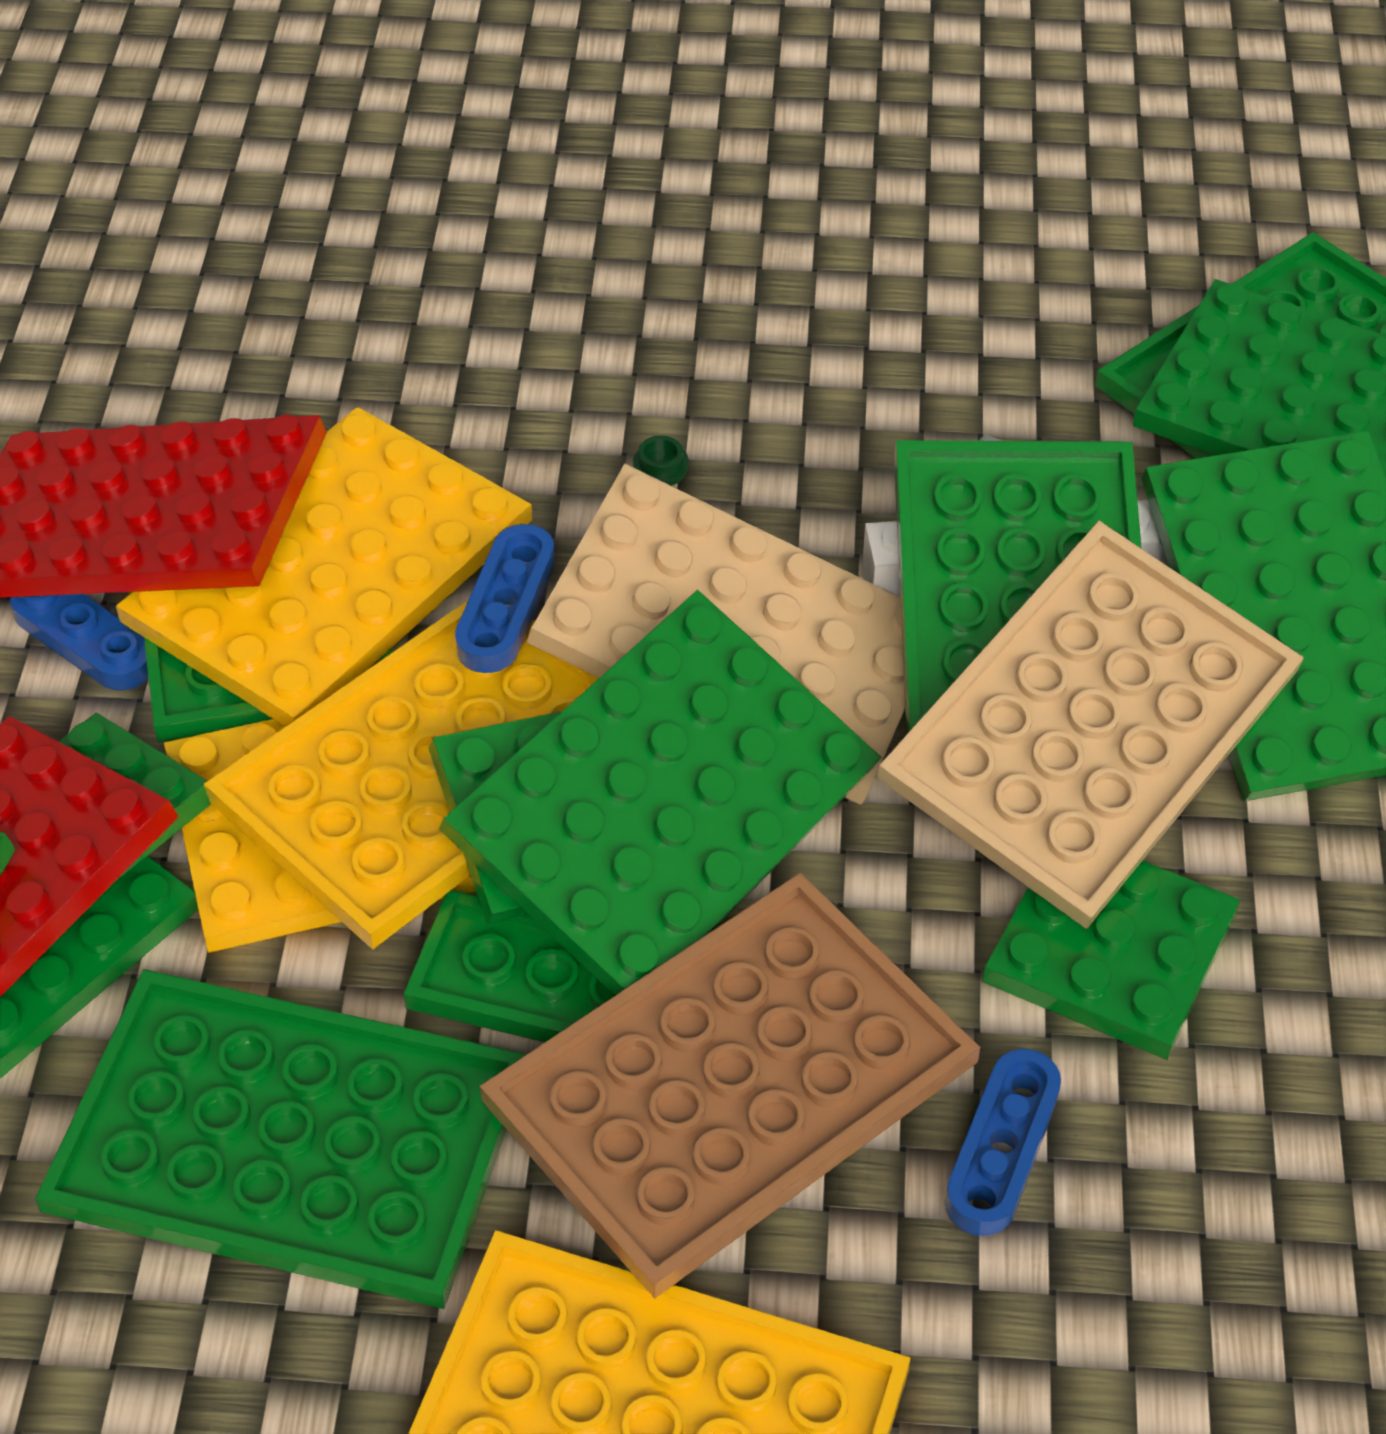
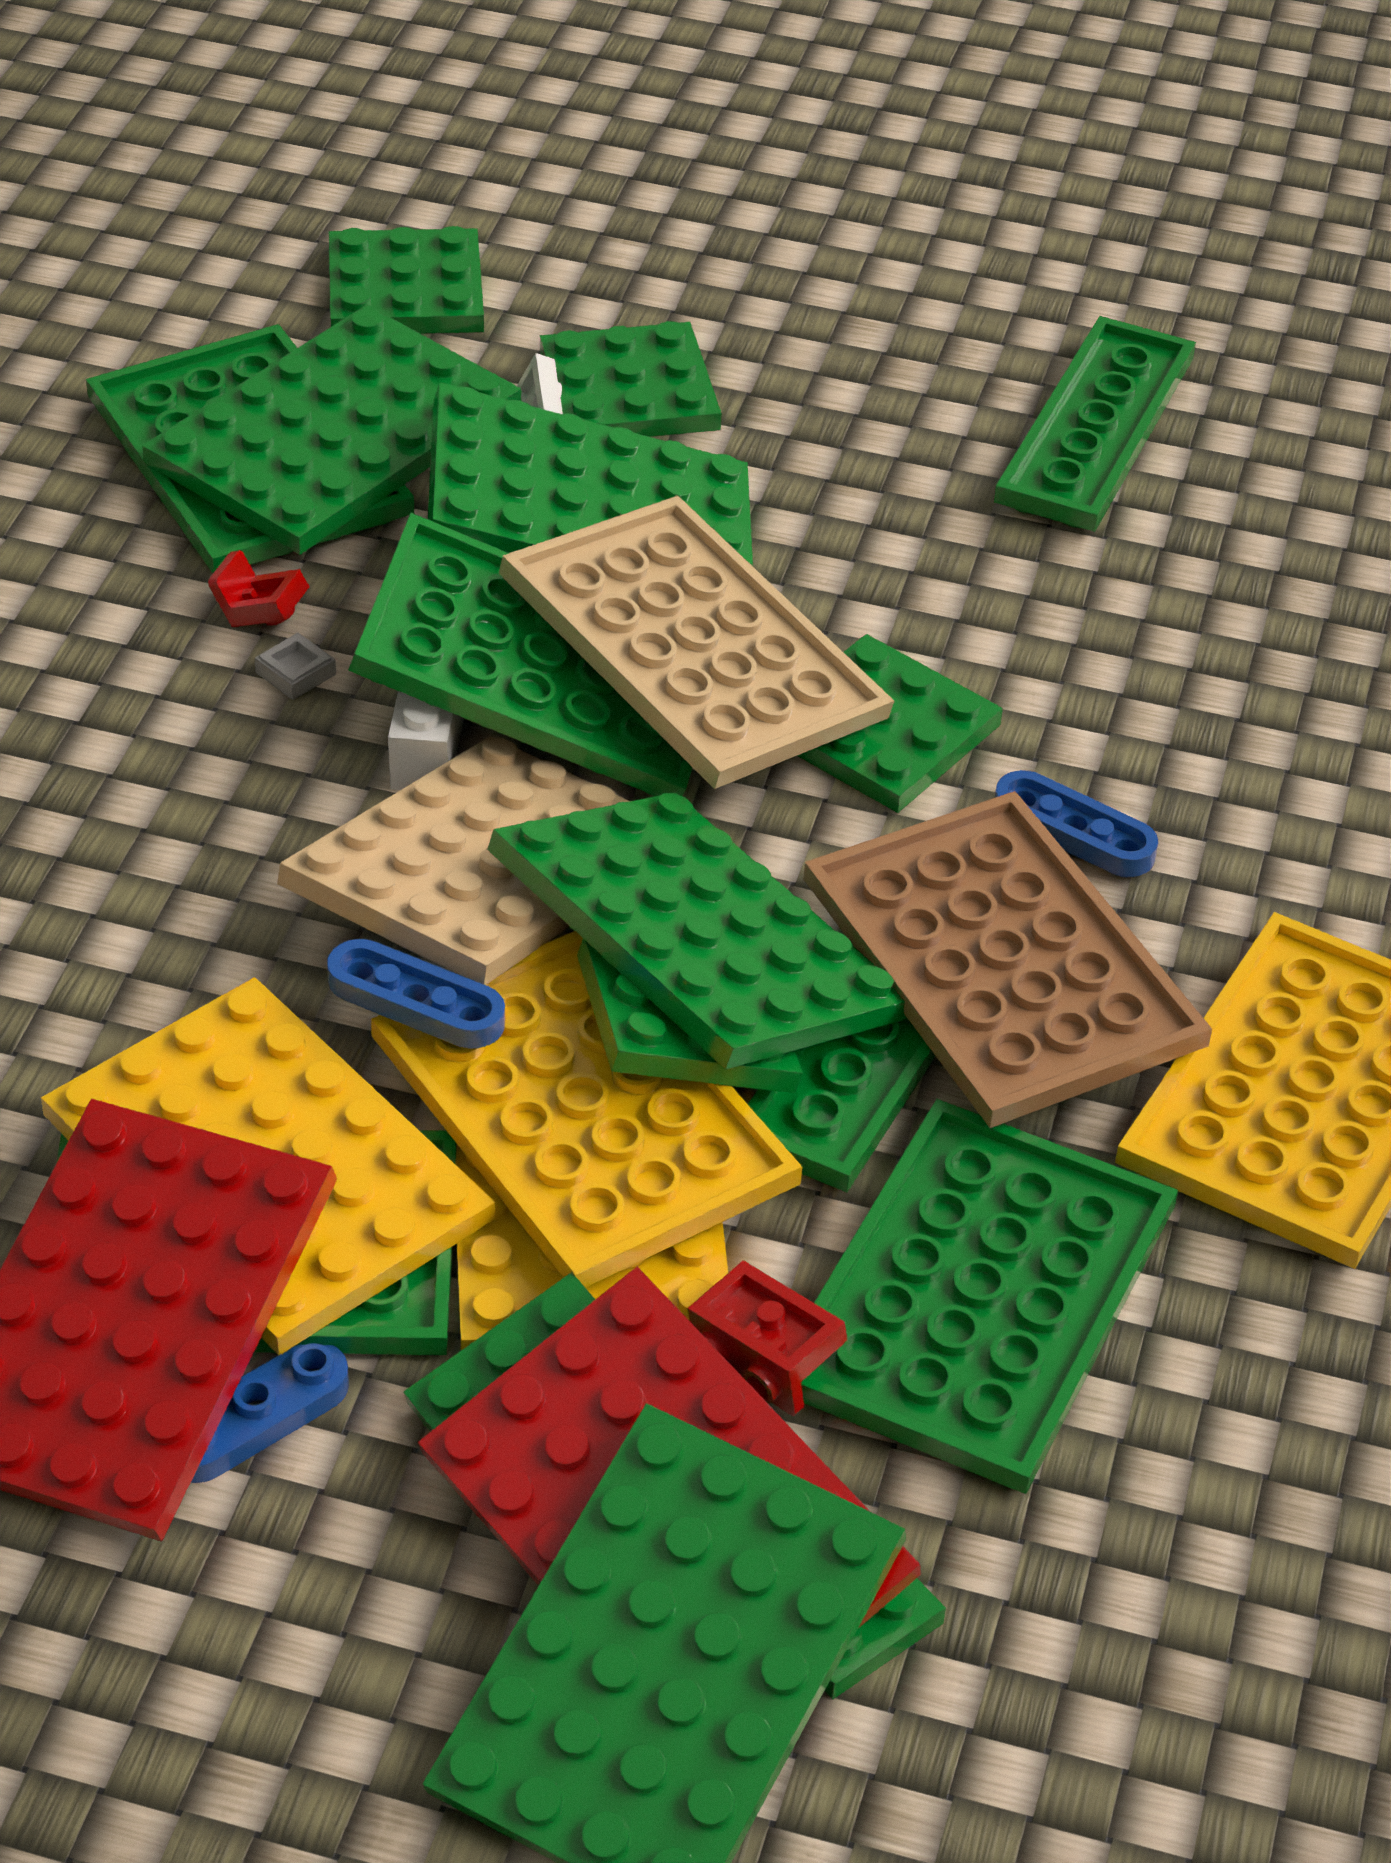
camera: 80 degrees left, 5 degrees down
dark green plate [633,435,689,486] -> none
none -> red bracket [208,550,309,627]
none -> red bracket [687,1260,847,1416]

